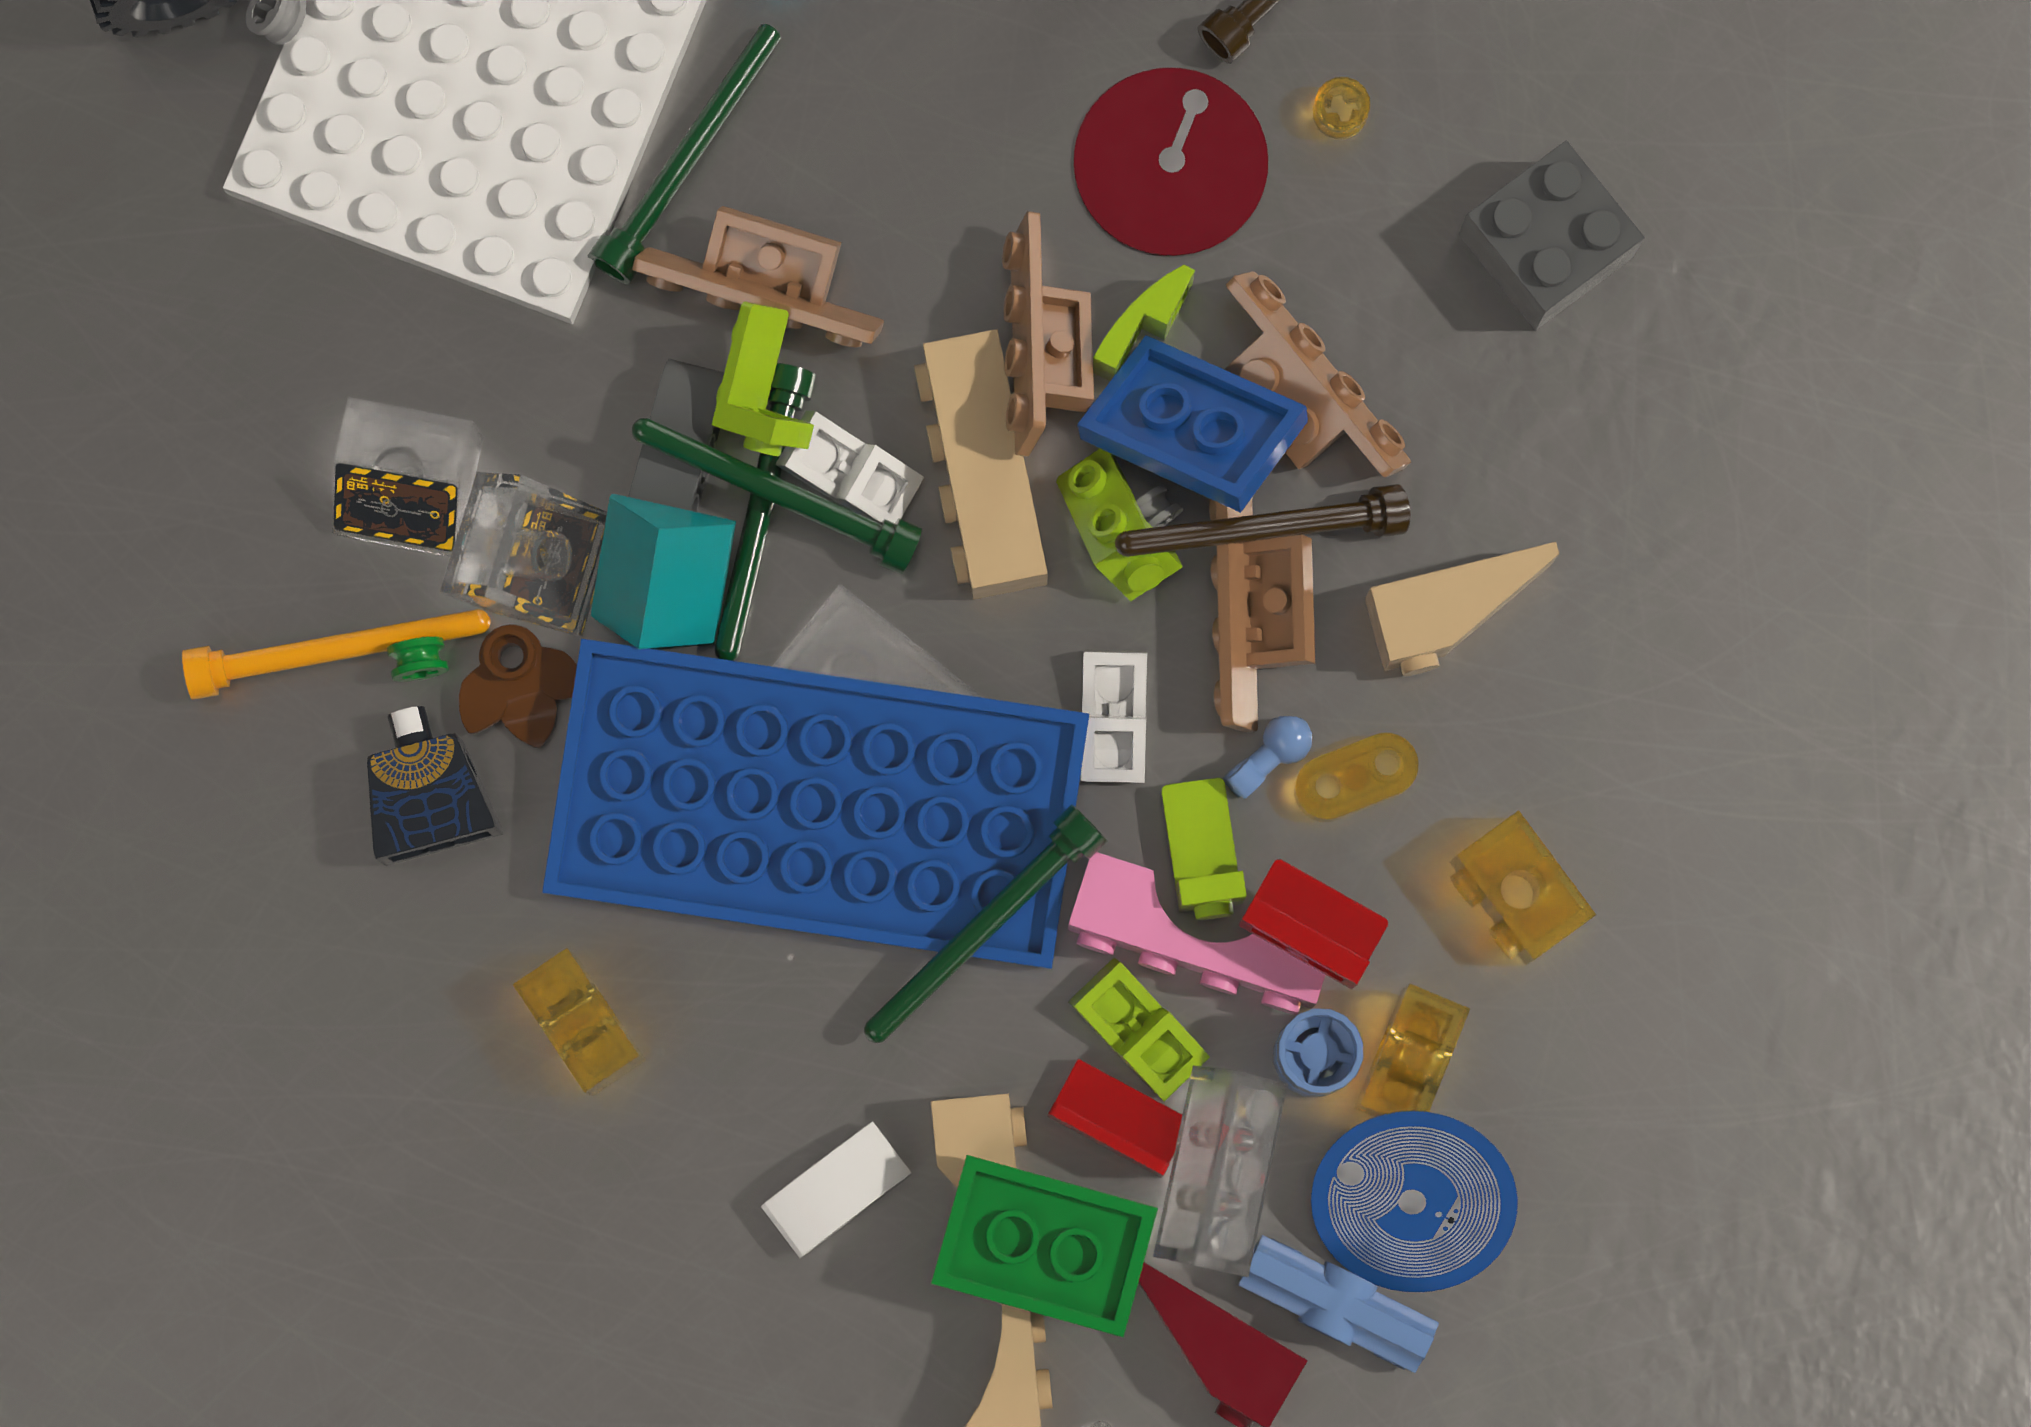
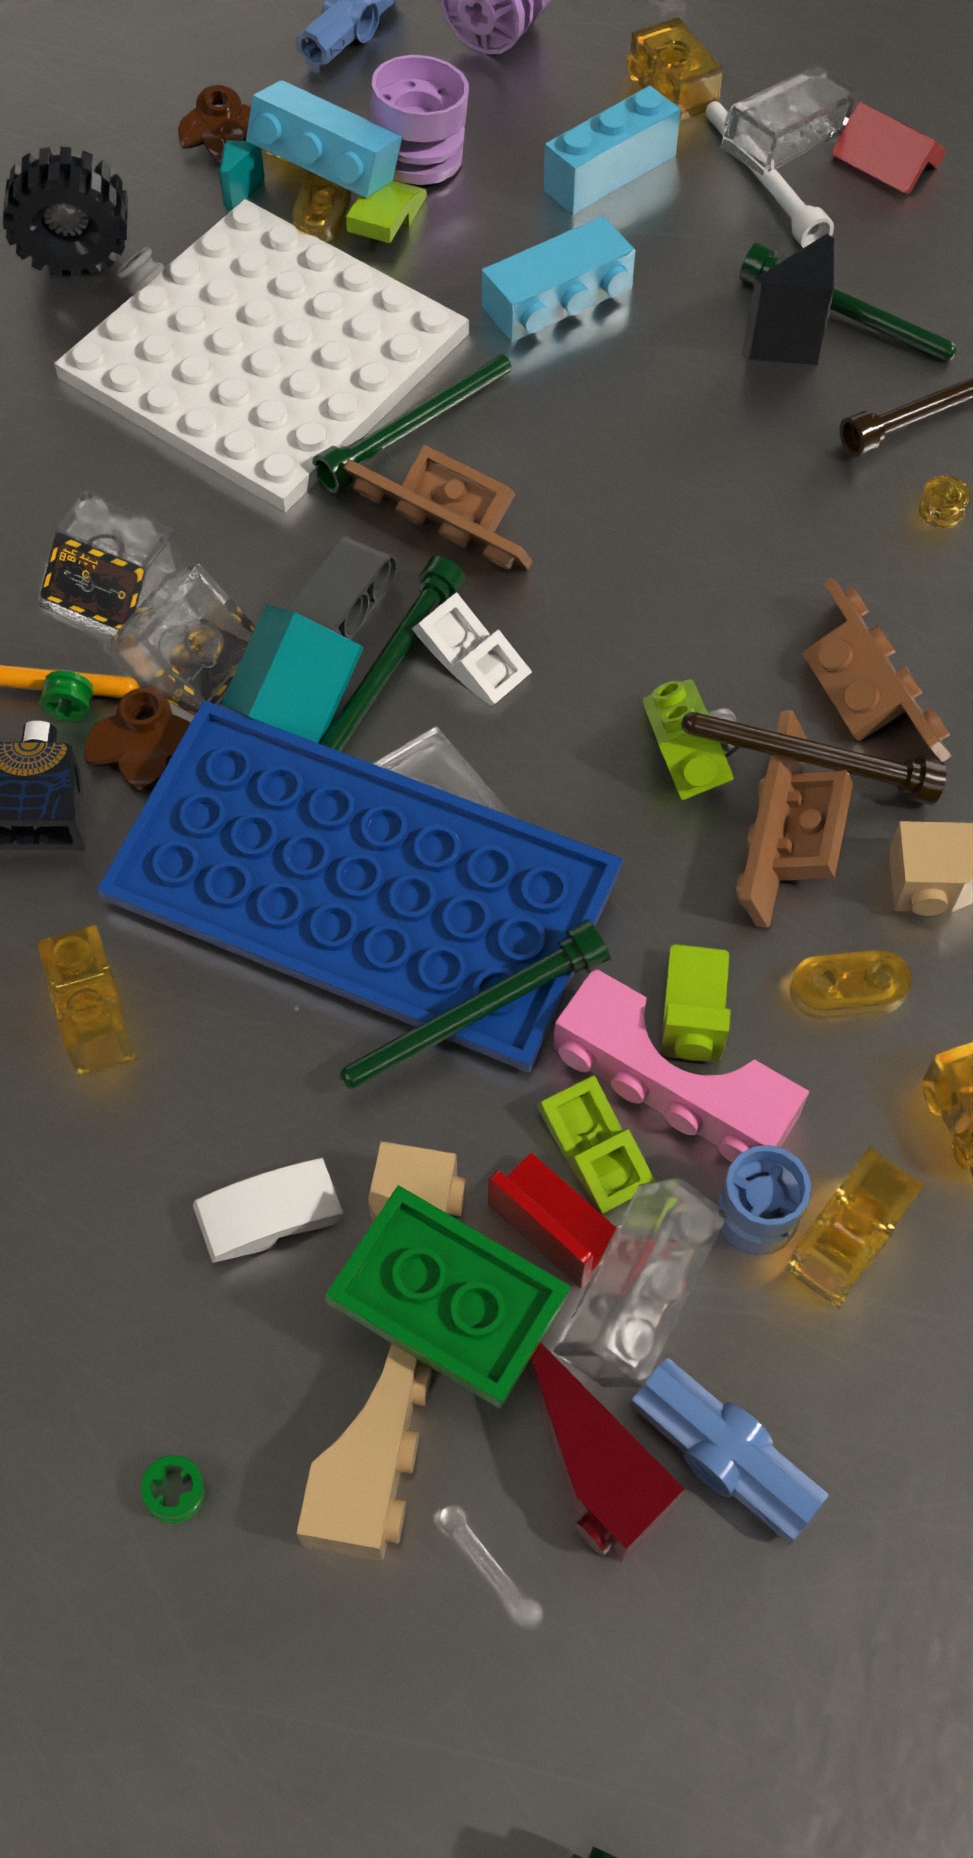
camera: 15 degrees right, 20 degrees down
dark green piece [632,418,922,575] -> none
lime bracket [711,302,814,456] -> none
tan brick [914,329,1048,600] -> none
medium nougat bracket [1002,211,1094,456] -> none
dark red piece [1074,68,1268,256] -> none
blue plate [1077,335,1308,513] -> none
white slope [1081,650,1147,783] -> none
lime slope [1093,265,1195,381] -> none
medium blue arm [1222,716,1312,799] -> none
red panel [1238,859,1388,990] -> none
blue piece [1311,1111,1518,1292] -> none

